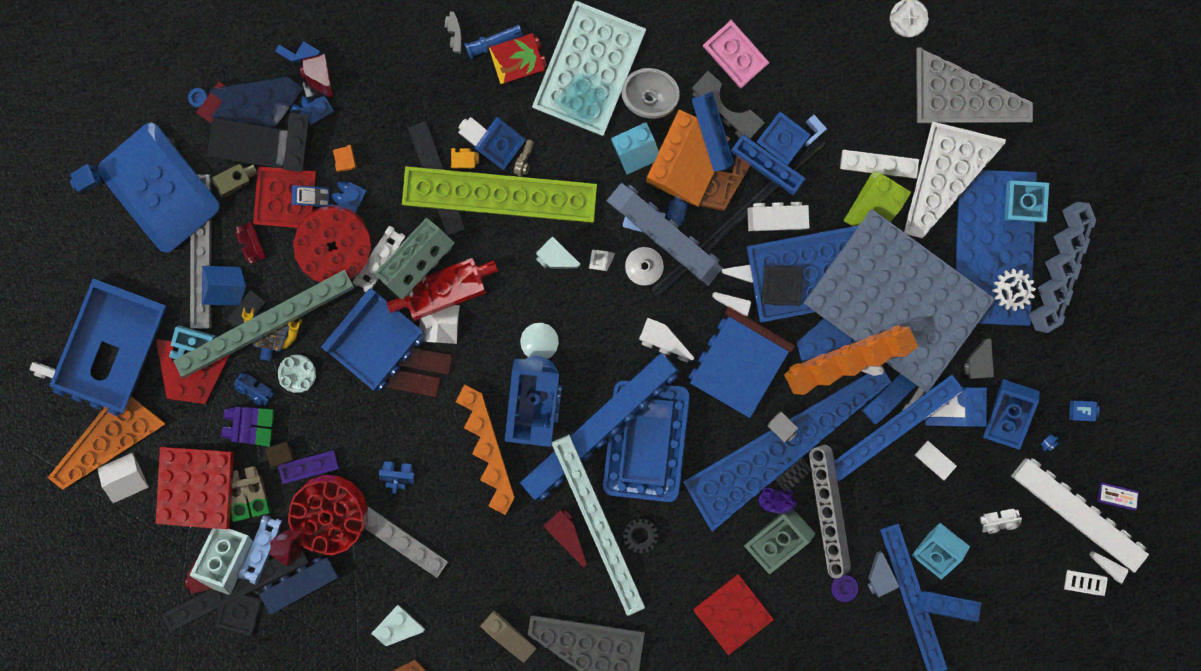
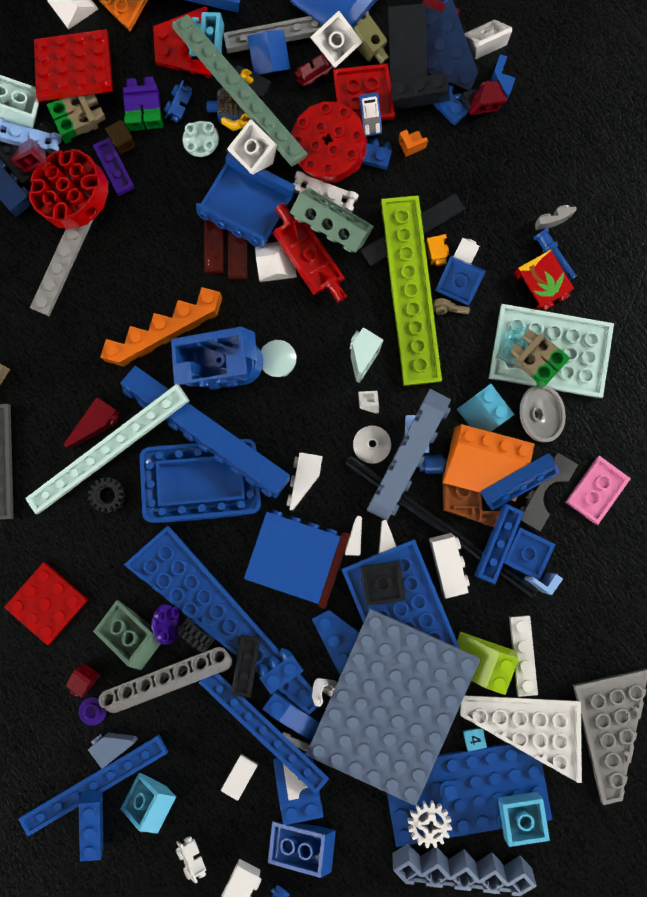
camera: 75 degrees right, 5 degrees down
blue hips [379,461,414,494] -> none
light grey brick [767,412,798,442] -> none
orange brick [784,325,918,395] -> none
dark grey slope [964,339,994,379] -> none
none -> dark red slope [66,664,100,698]
none -> white slope [227,119,277,174]
none -> black tile [231,634,261,698]
none -> blue plate [258,648,304,694]
none -> white slope [310,11,363,68]
none -> medium azure tile [463,727,487,752]
none -> white slope [464,20,512,60]
none -> dark tan hips [509,329,571,389]

